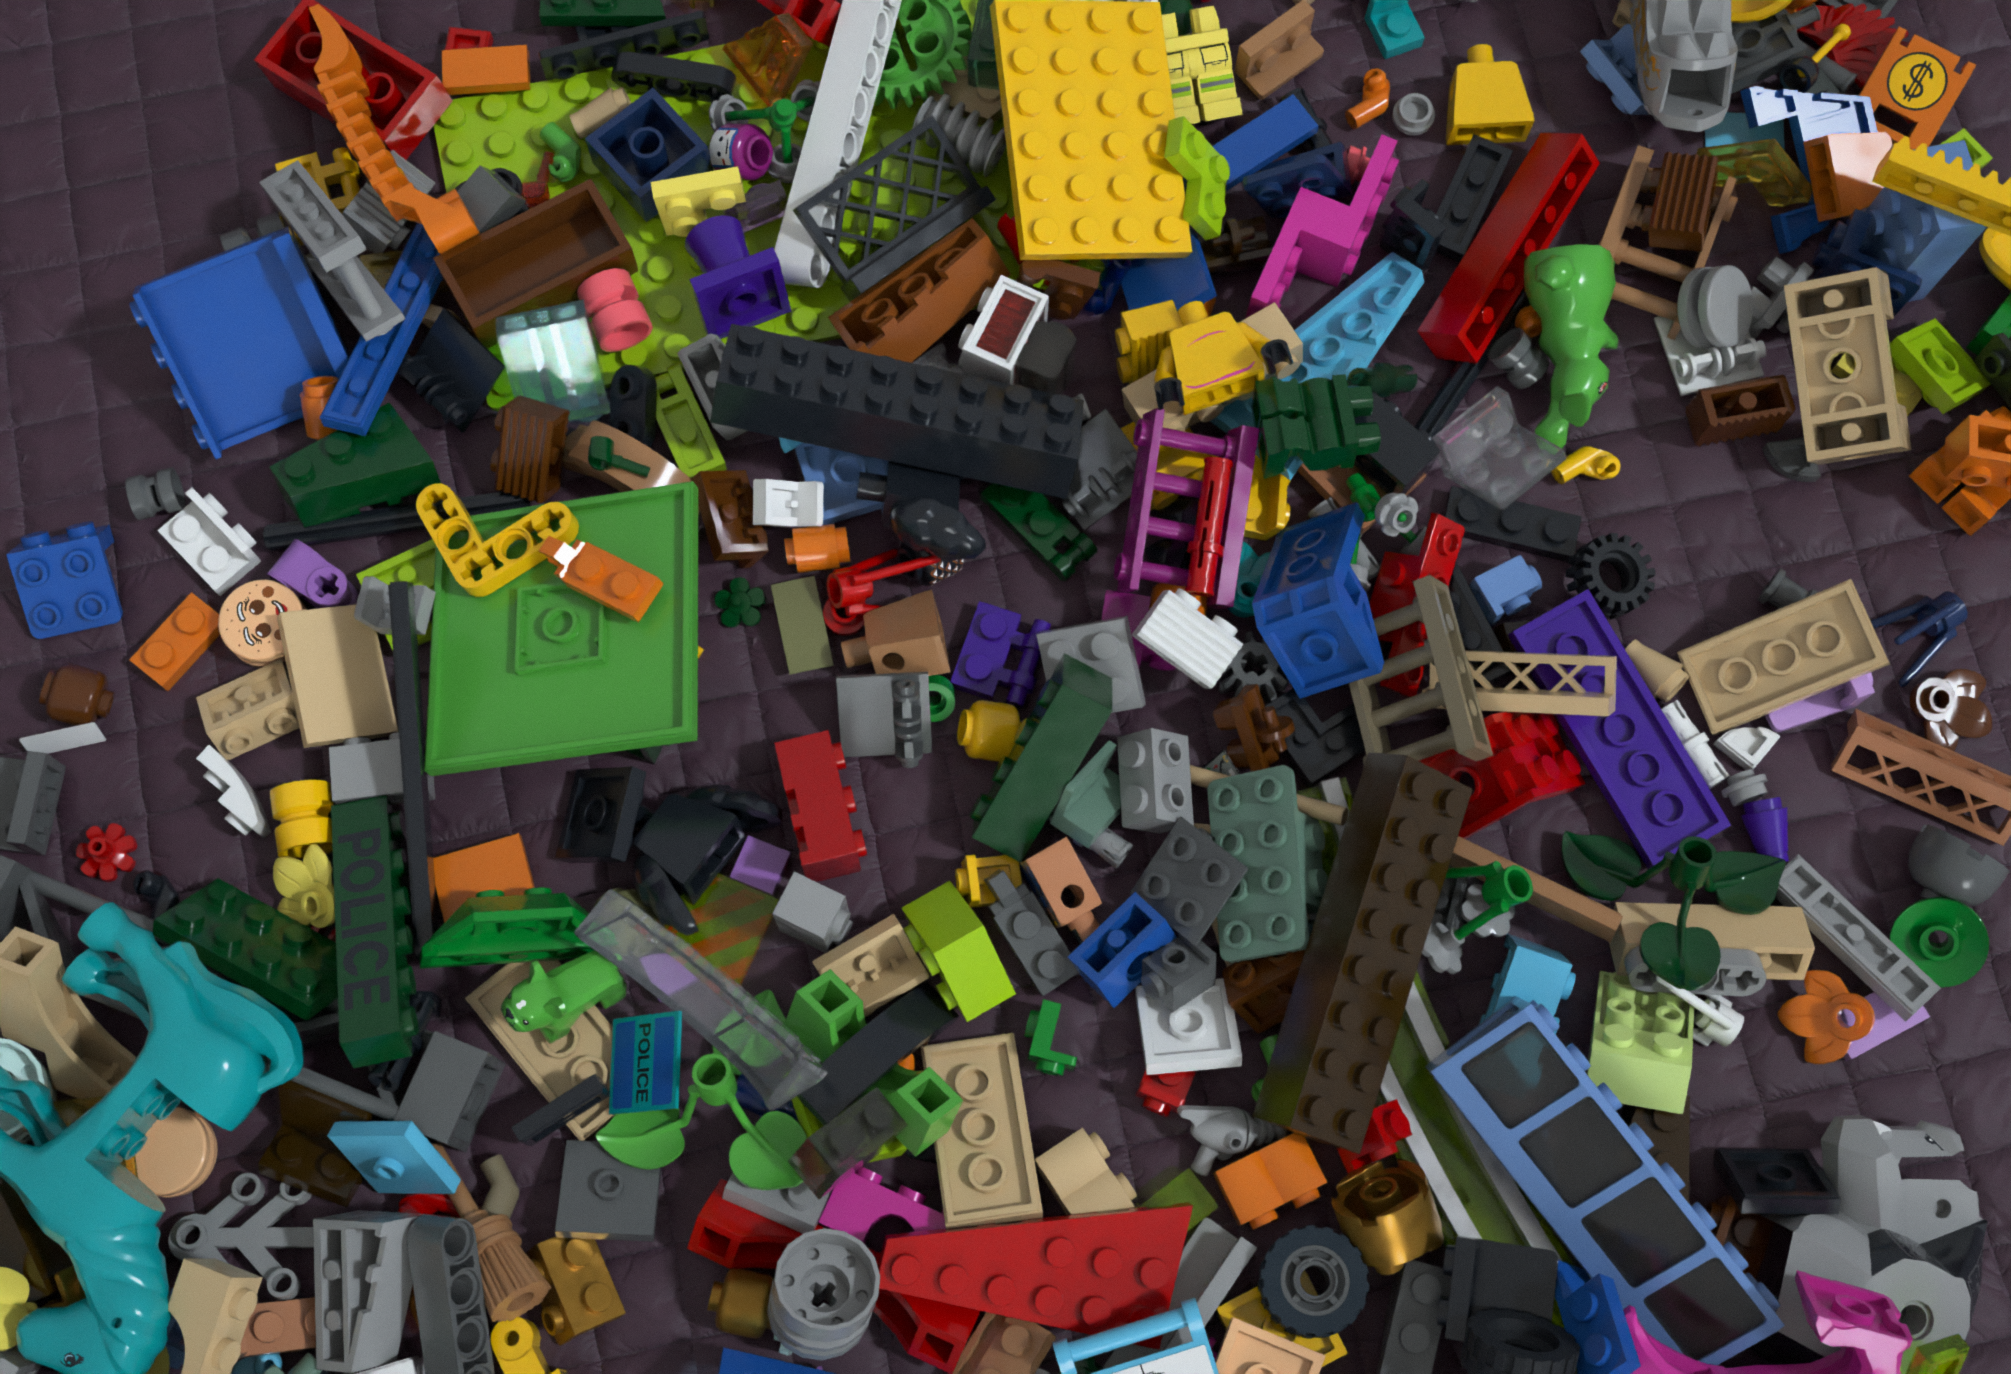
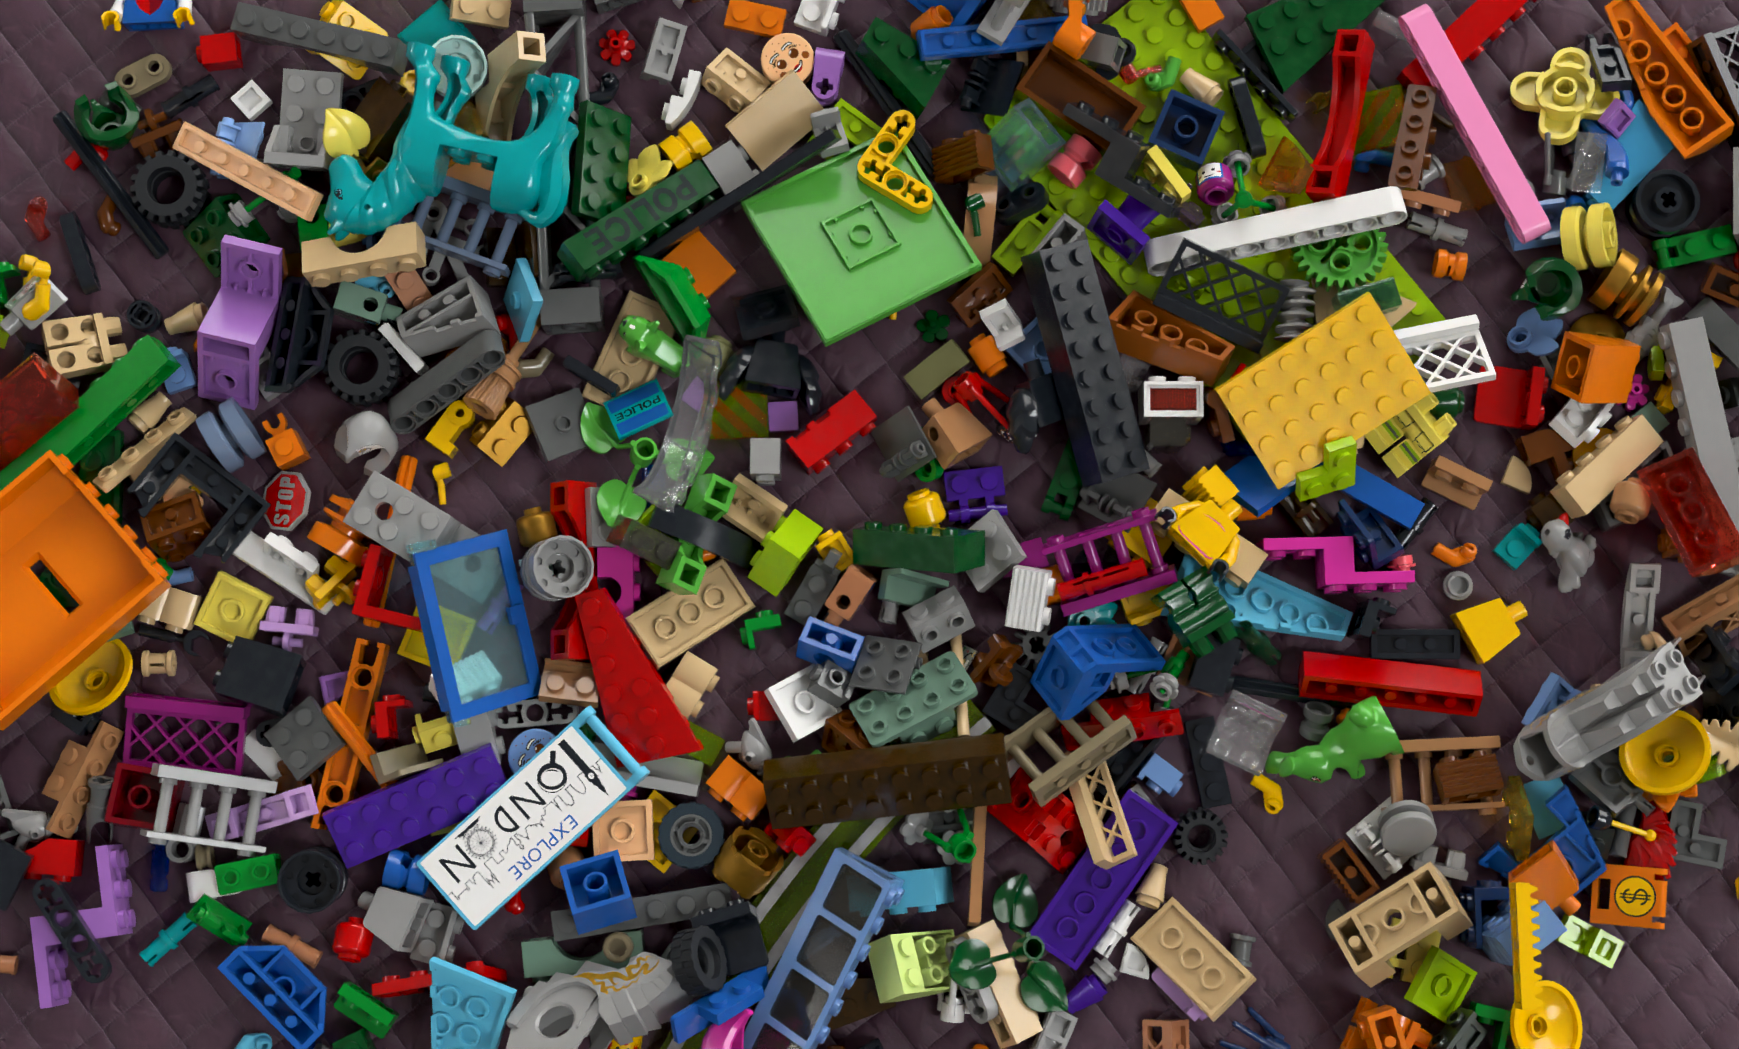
camera: 65 degrees right, 10 degrees up
orange hinge [539,536,664,623] -> none
none -> sand blue fence [412,175,533,278]
none -> light grey hinge [640,17,687,85]
none -> black bracket [1062,100,1183,218]

